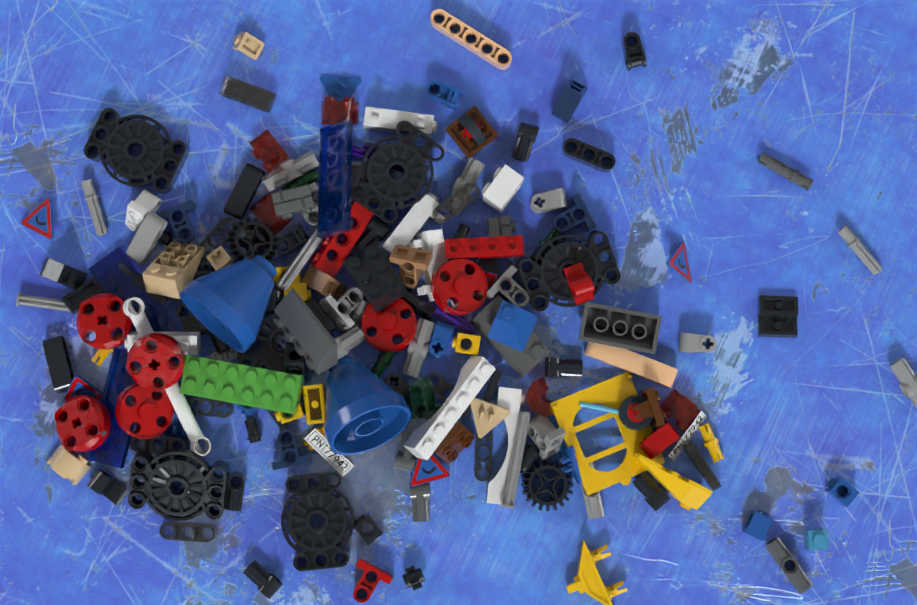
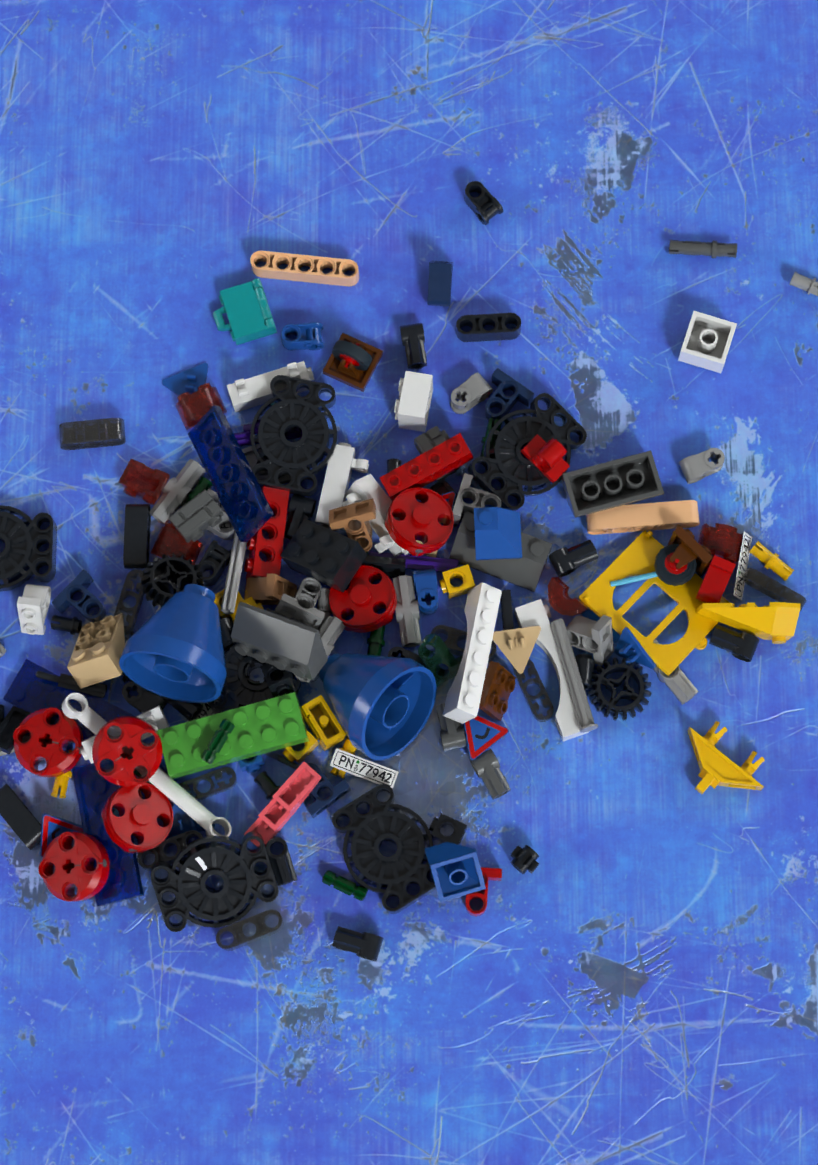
camera: 25 degrees left, 10 degrees down
tan cylinder [46,443,91,485] -> none
black panel [87,469,129,506] -> none
light grey beam [126,211,168,265] -> none
tan bracket [206,245,235,270] -> none
tan bracket [232,32,265,60] -> none
clear smoke beam [432,182,480,224] -> none
light grey piece [444,157,485,216] -> none
piece [666,242,692,283] -> none
black slope [758,295,798,338] -> none
none -> dark green axle [201,719,235,764]
none -> teal piece [213,279,277,345]
none -> coral slope [244,761,322,847]
none -> dark green axle [322,871,368,901]
none -> blue slope [425,842,486,902]
none -> white brick [678,311,737,373]

